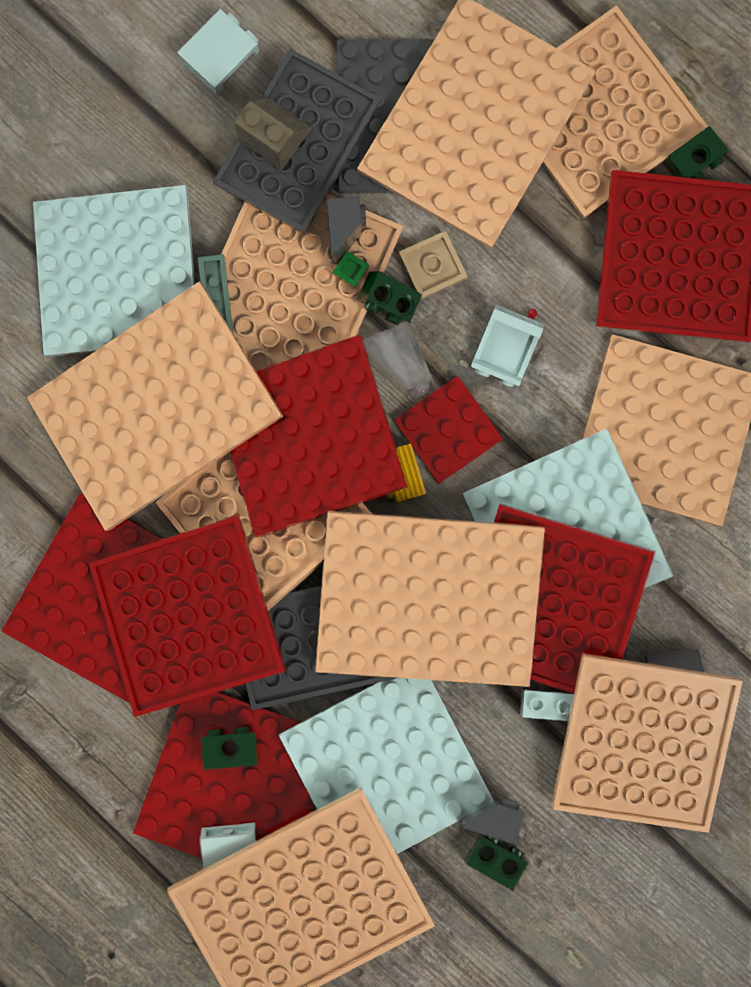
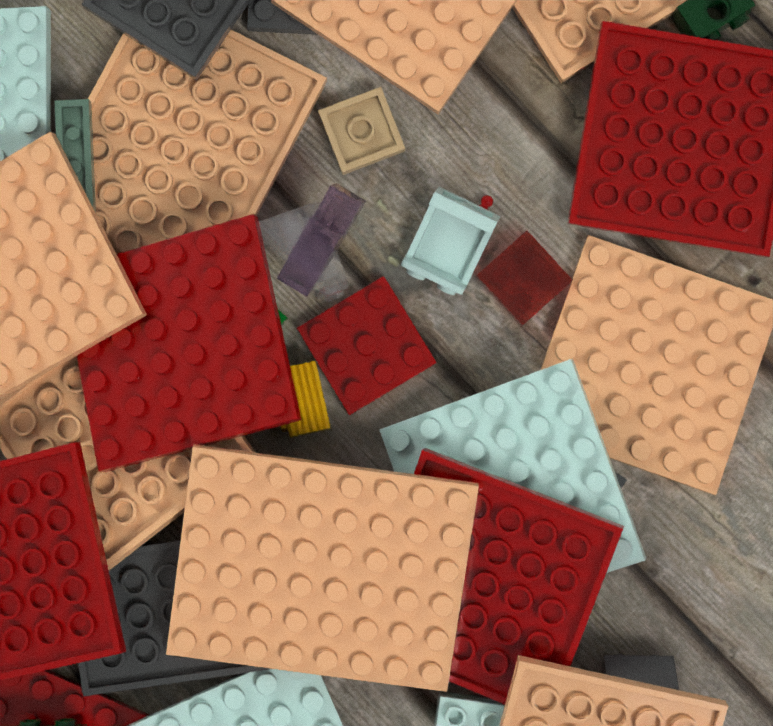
camera: 10 degrees right, 0 degrees up
dark grey slope [327,196,366,263] -> none
green plate [333,251,369,289] -> none
dark green brick [357,271,422,325] -> none
none -> clear purple slope [277,183,366,297]
none -> clear red plate [476,231,573,327]

